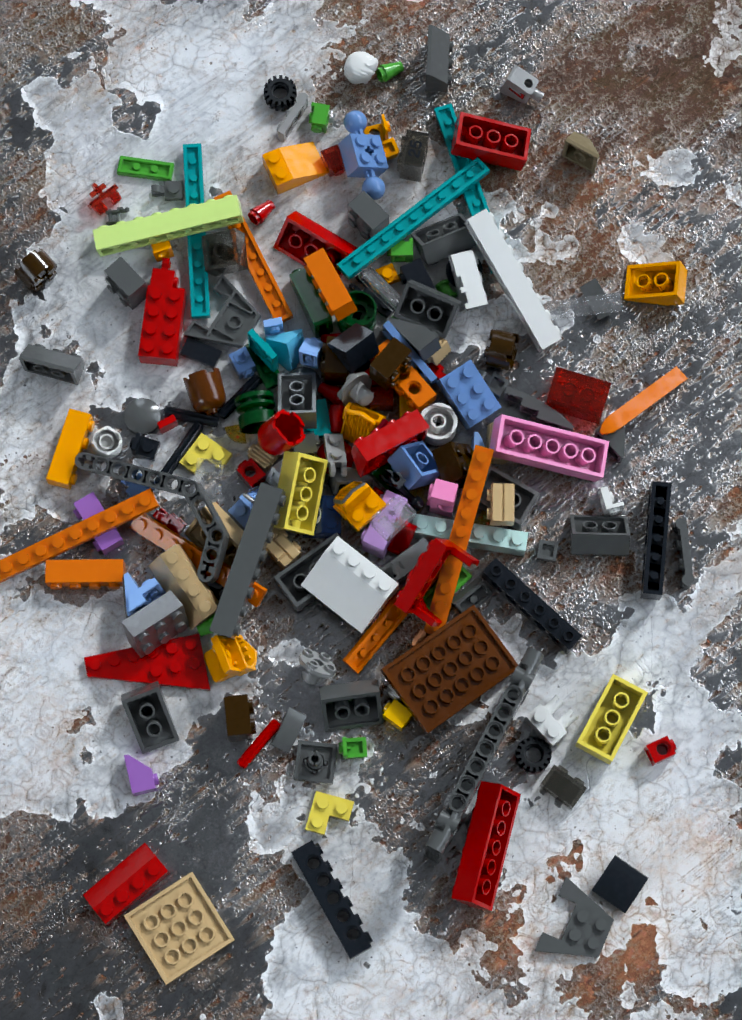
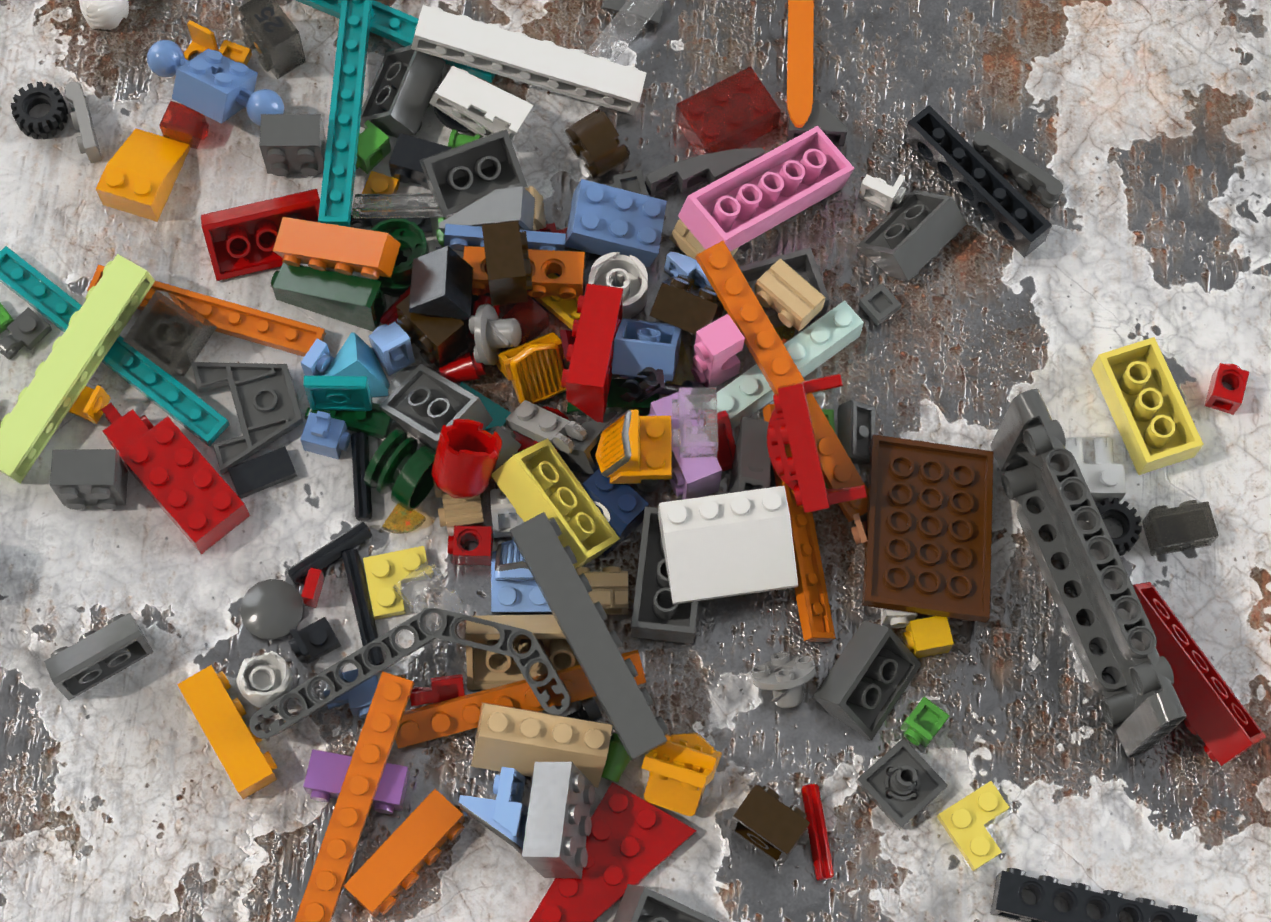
camera: 50 degrees left, 5 degrees down
reddish brown cylinder [183,368,226,415] -> none
red cone [248,200,275,225] -> none
dark grey slope [271,707,307,753] -> none
bright green brick [309,102,330,133] -> none
red cone [328,405,345,433] -> none
black brick [481,558,582,654] -> none

